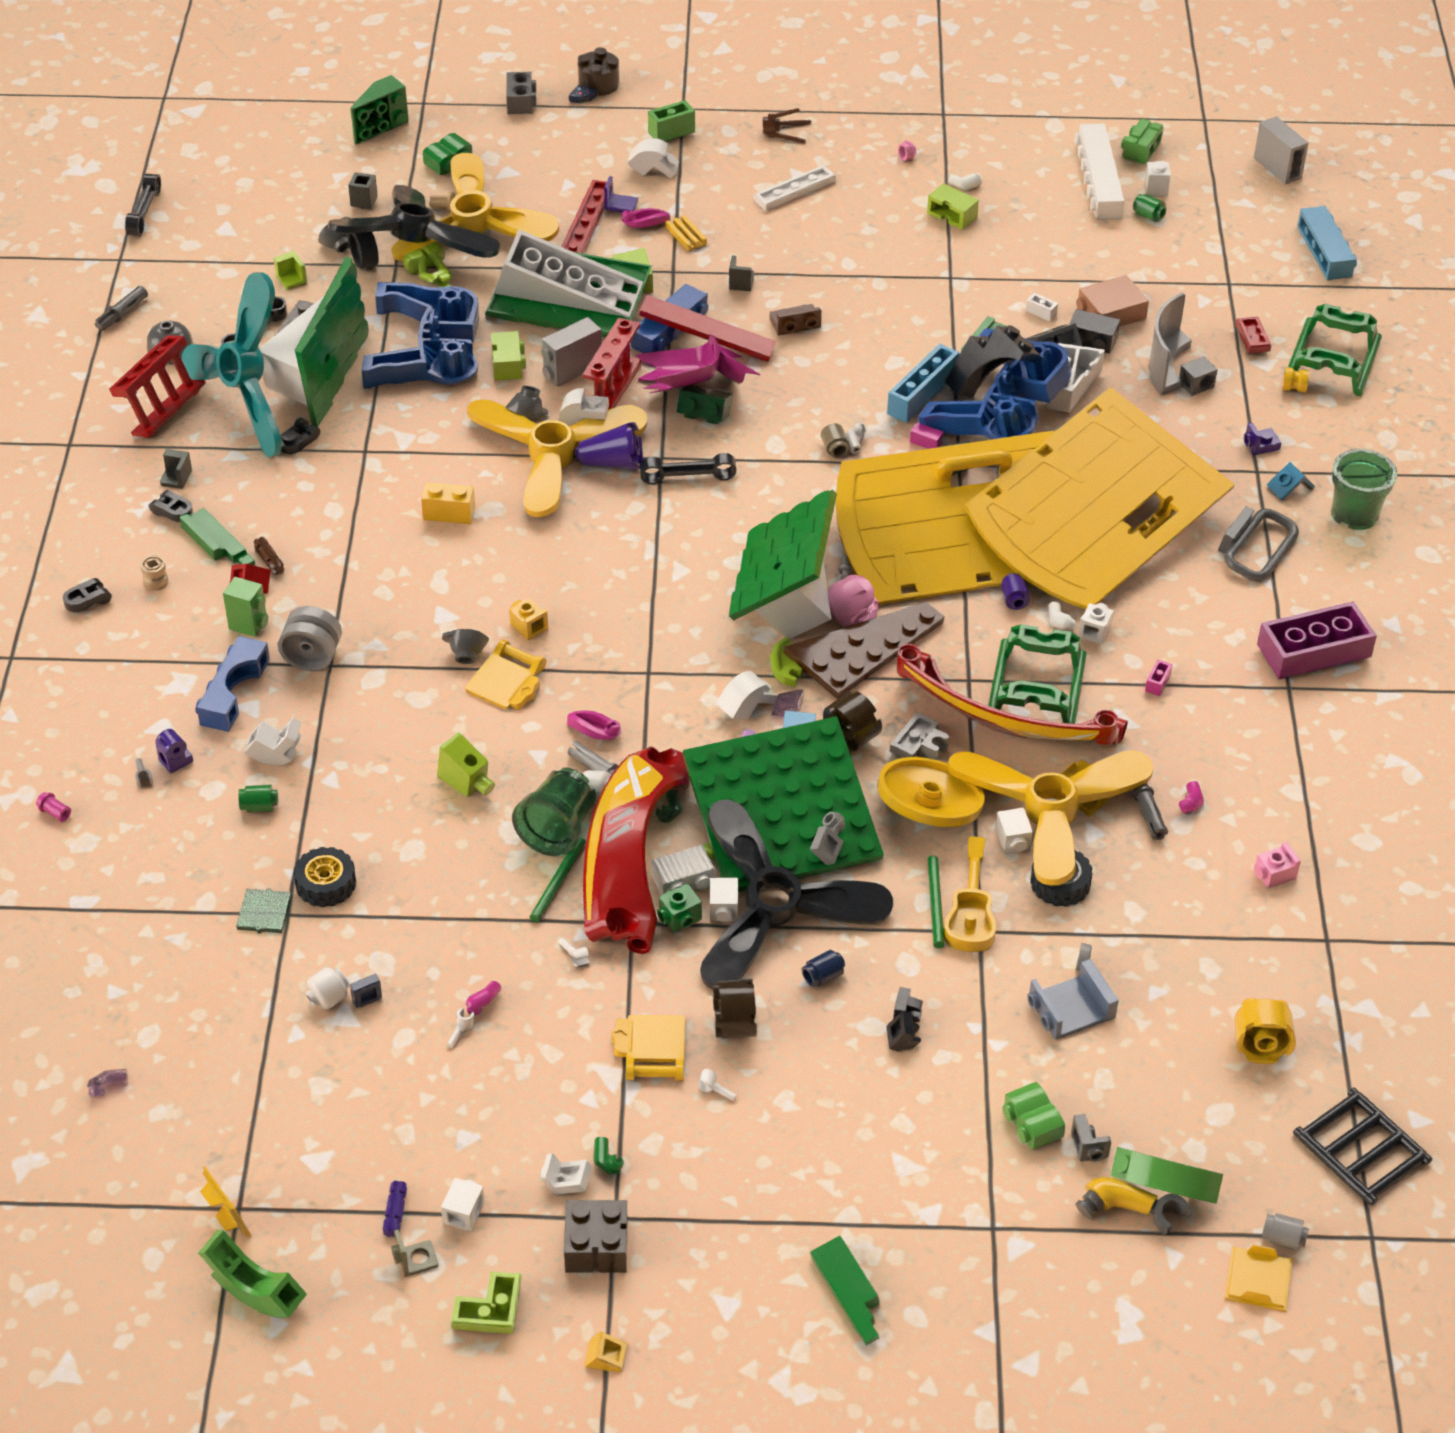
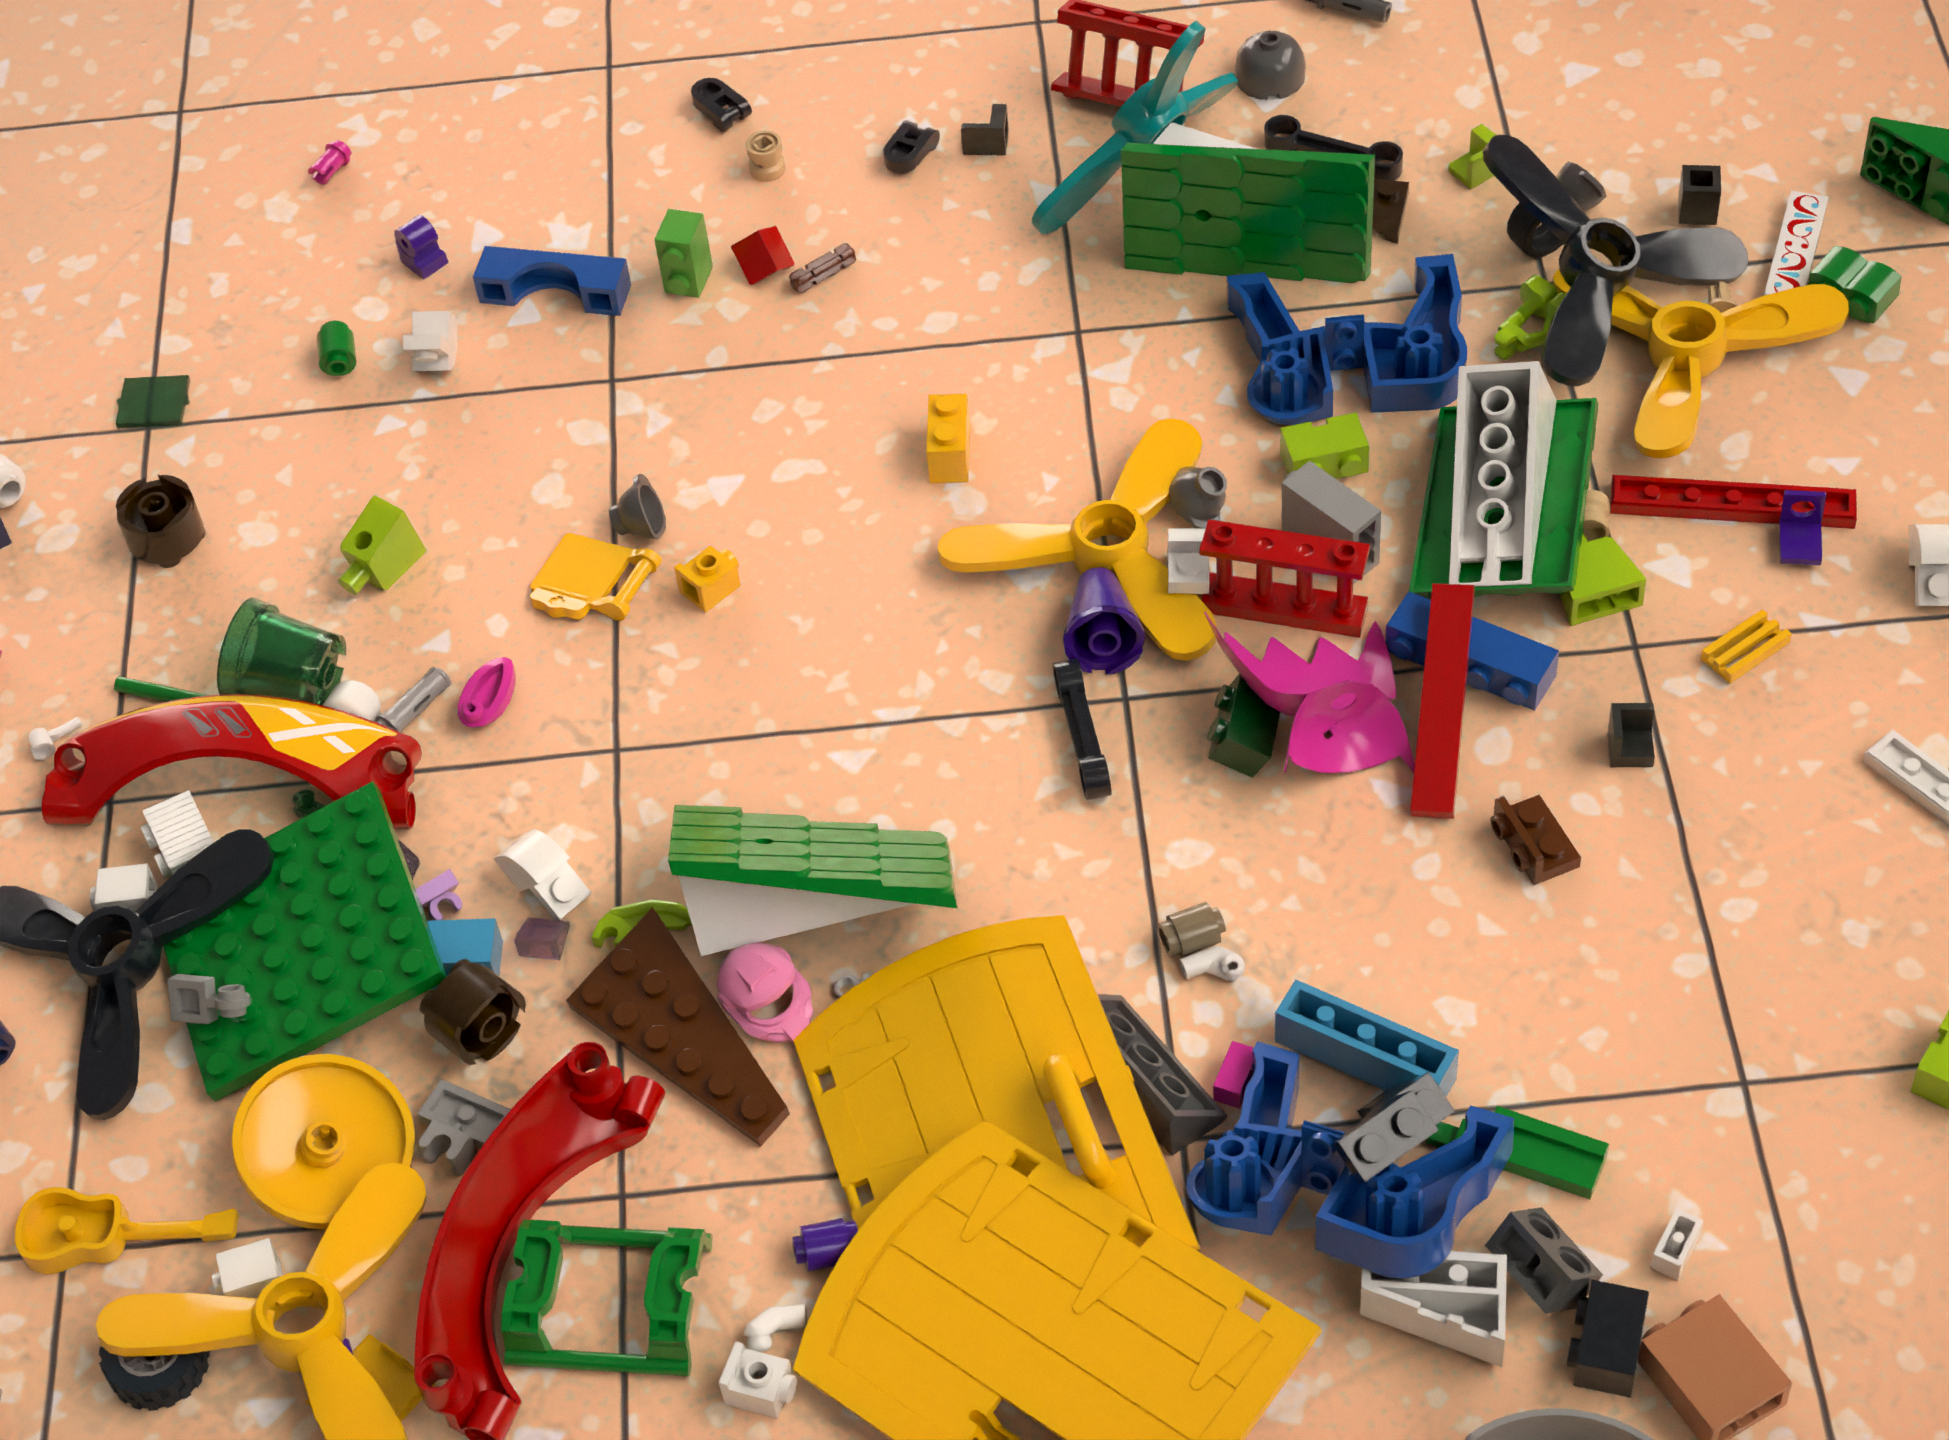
camera: 90 degrees right, 5 degrees up
light grey hand [135,758,153,787] -> none
piece [180,508,255,565] -> none
light grey wheel [277,606,342,671] -> none
black plate [280,417,321,454] -> none
black wheel [293,847,356,907] -> none
dark pink arm [621,208,671,228] -> none
green brick [657,883,702,933] -> none
green bar [927,855,945,948] -> none
none -> dark brown brick [116,475,206,568]
none -> white tile [1764,190,1829,296]

